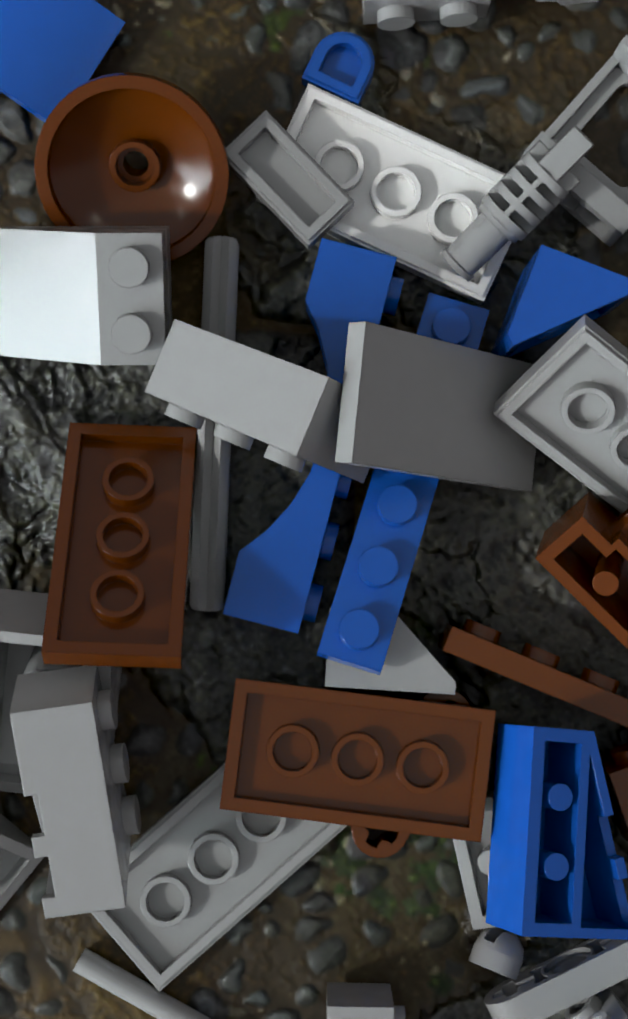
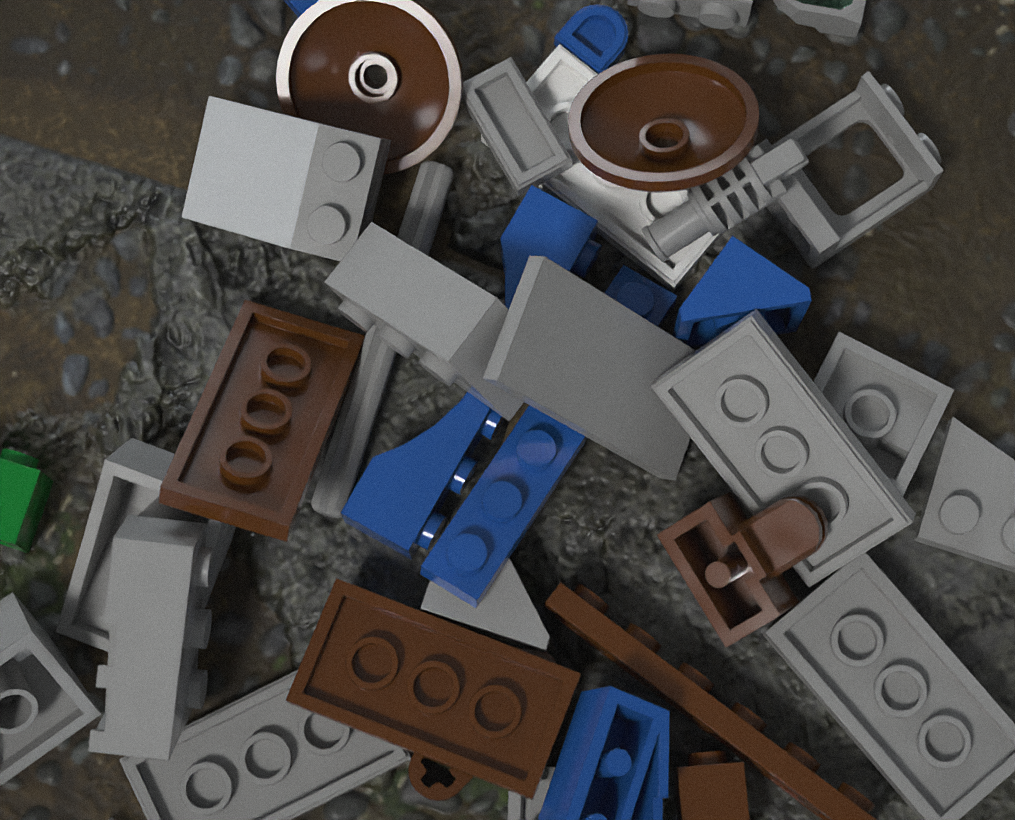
camera: 15 degrees right, 10 degrees down
none -> reddish brown dish [568,54,760,193]

